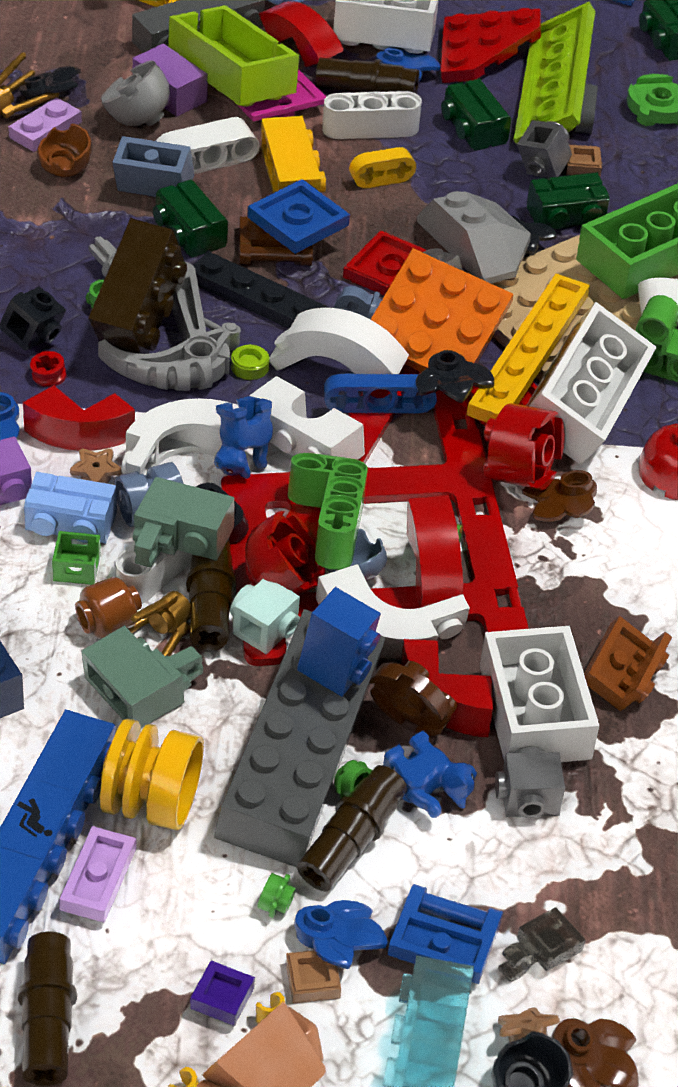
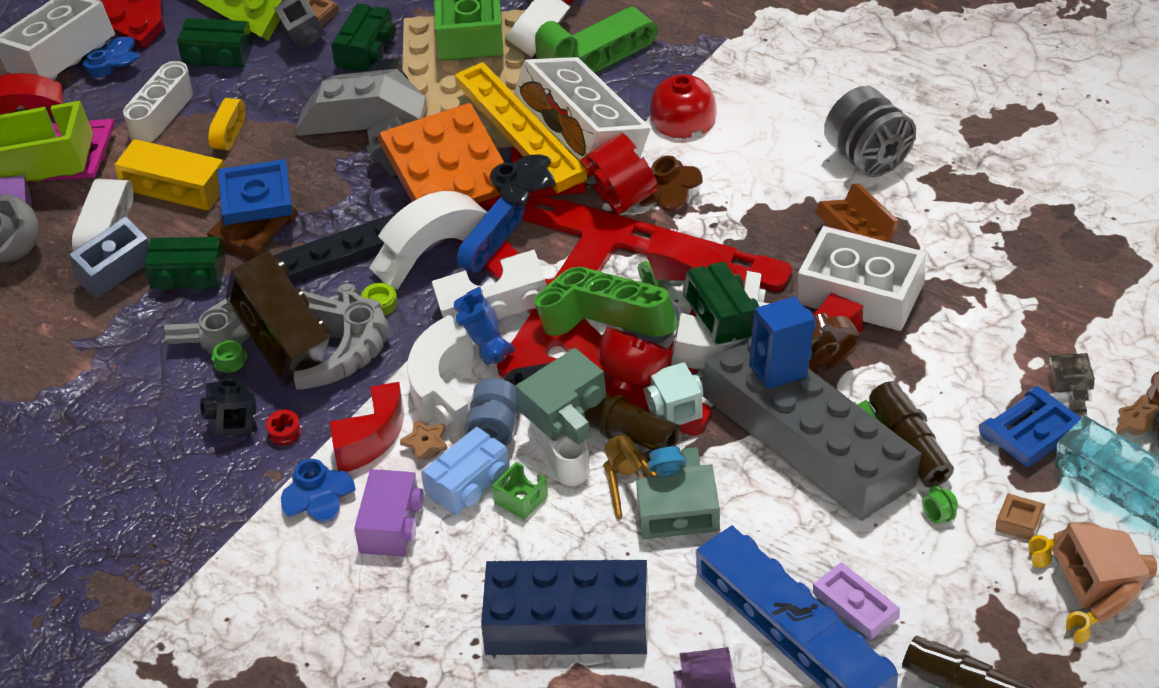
camera: 50 degrees left, 0 degrees up
dark orange hair [37,123,92,177] -> none
dark orange head [75,577,142,639] -> none
yellow wheel [100,718,204,831] -> none
dark purple plate [190,960,255,1026] -> none
blue plate [294,900,388,969] -> none
dark brown piece [316,57,420,94] -> none
sand blue piece [333,286,382,319] -> none
red tile [343,230,426,296] -> none
blue animal [383,731,477,818] -> none
flat silver brick [495,747,565,818] -> none
none -> dark azure plate [647,446,687,477]
none -> dark green brick [683,262,759,345]

